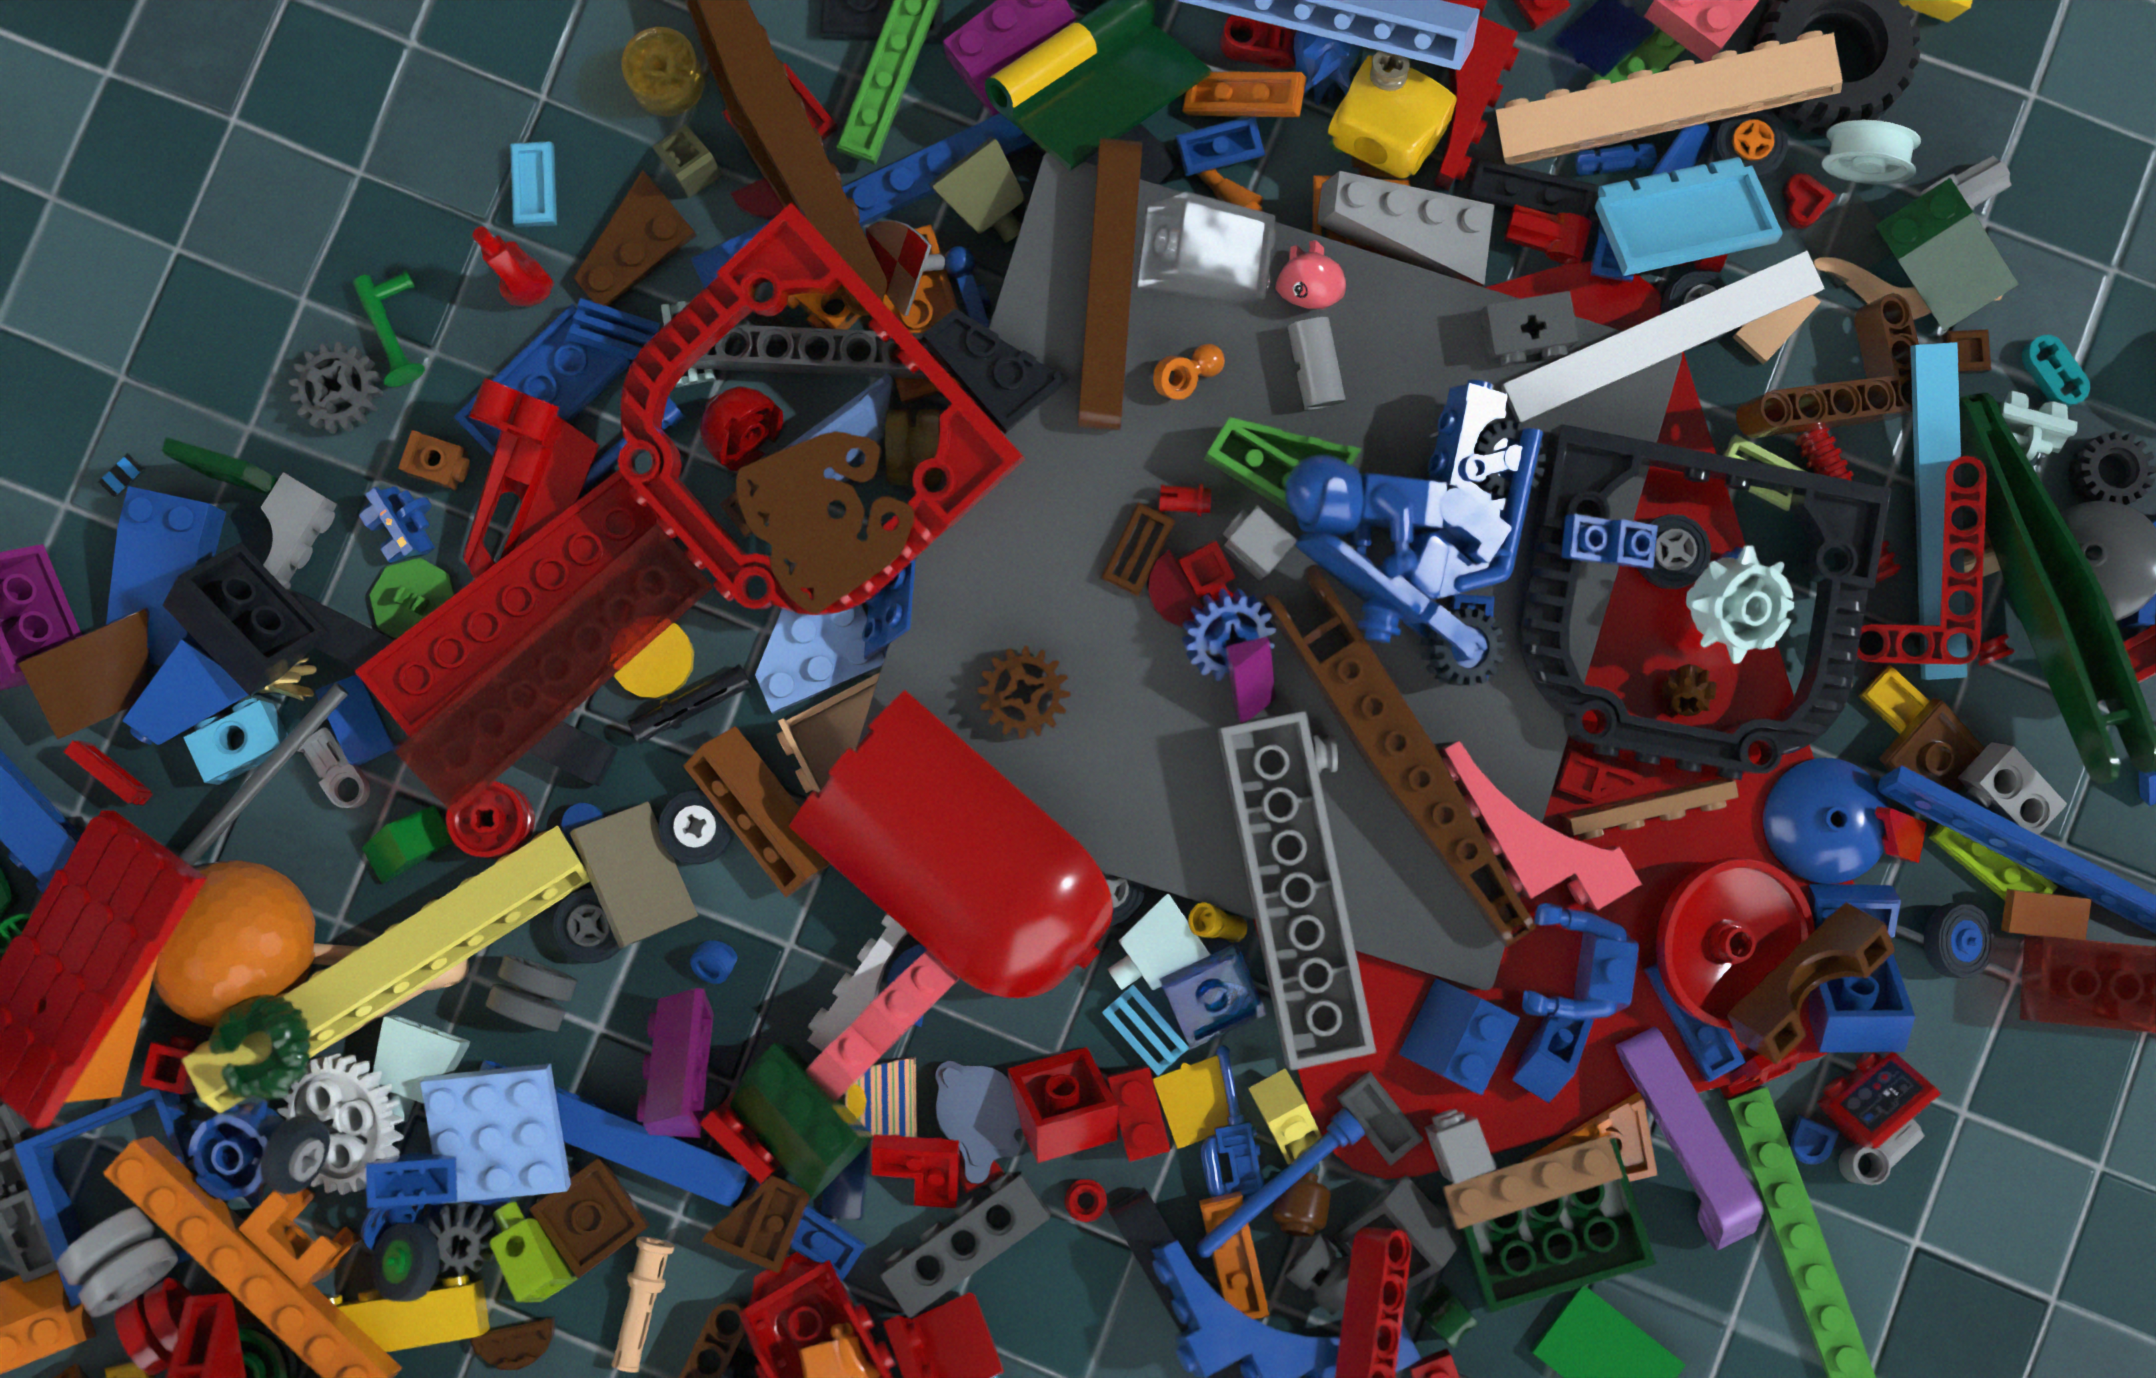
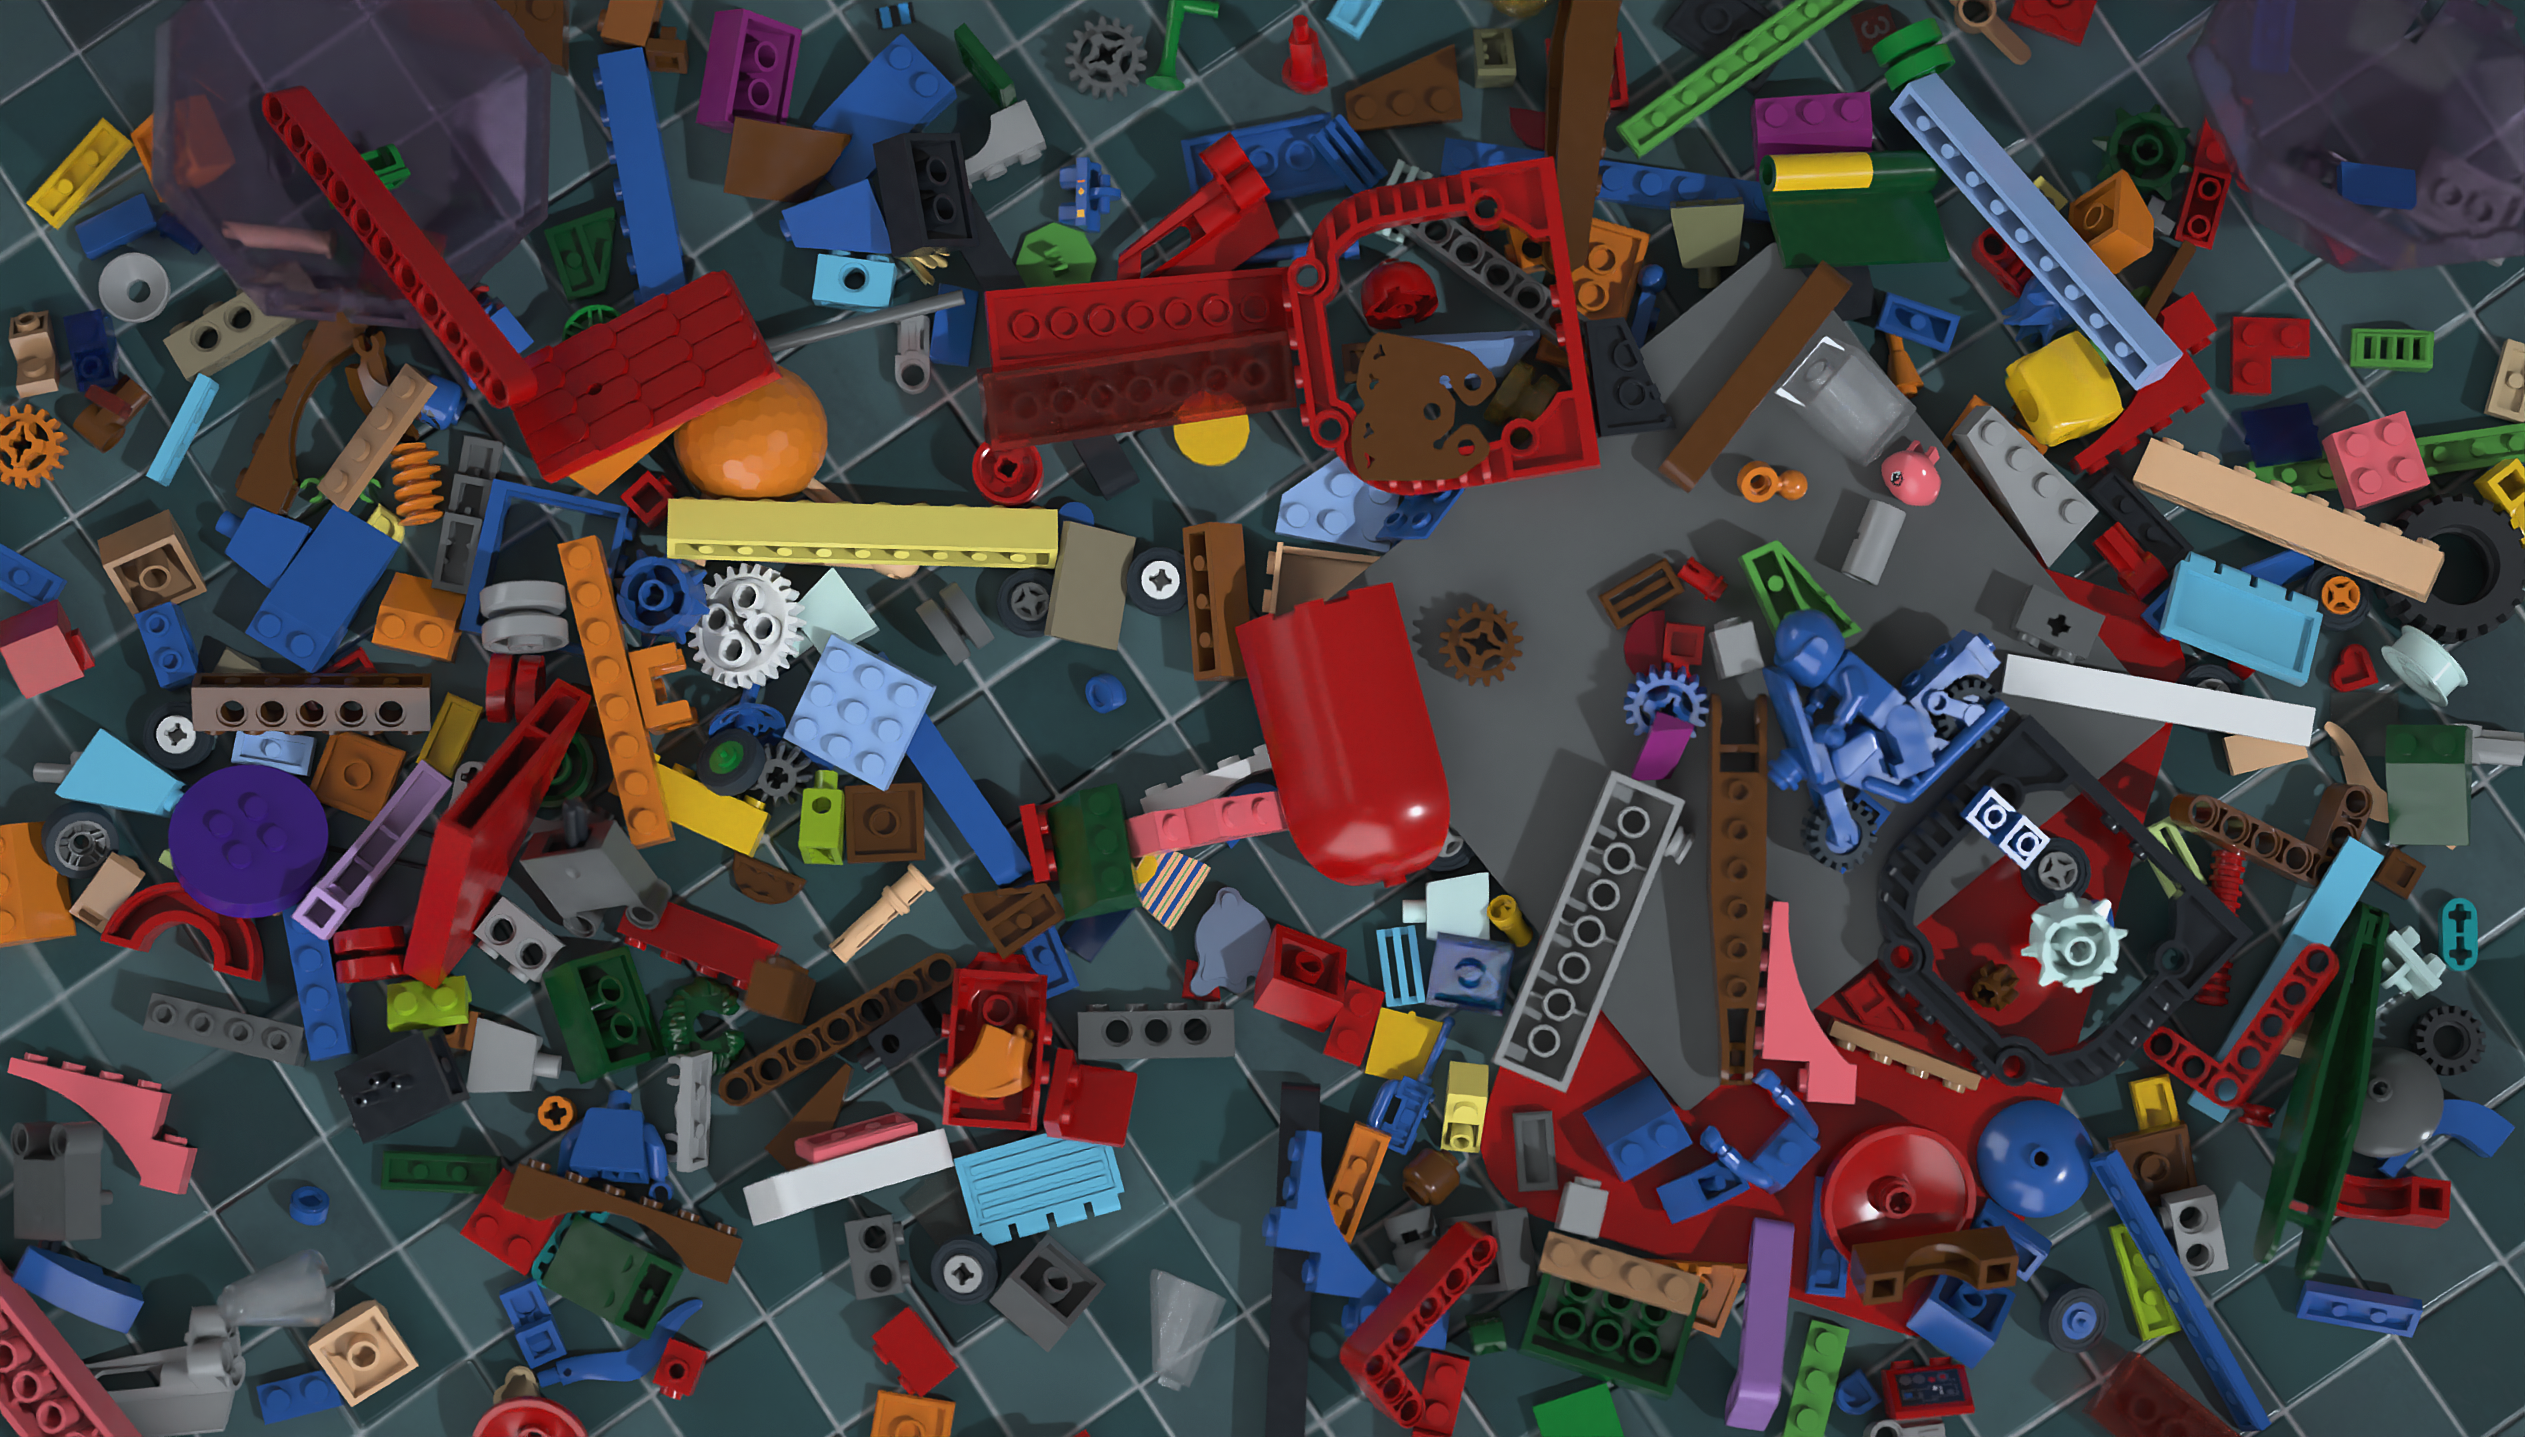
camera: 30 degrees right, 0 degrees up
red tile [63,740,153,806] -> none
dark green piece [208,994,311,1100] -> none
black wheel [260,1115,330,1194] -> none
green slope [362,805,454,884] -> none
blue slope [366,1152,458,1208] -> none
dark orange brick [398,430,470,491] -> none
black pin [628,664,752,744] -> none
magenta slope [638,988,714,1137] -> none
shield [865,220,945,316] -> none
red plate [872,1134,960,1209] -> none
red plate [1065,1179,1107,1222] -> none
orange tile [1182,72,1307,117] -> none
blue piece [1196,1108,1365,1258] -> none
dark tan bush [1370,51,1410,91] -> none
blue axle [1575,143,1657,175] -> none
red tile [1719,1047,1799,1099] -> none
red tile [1875,806,1927,863] -> none
dark orange tile [2001,889,2091,941] -> none

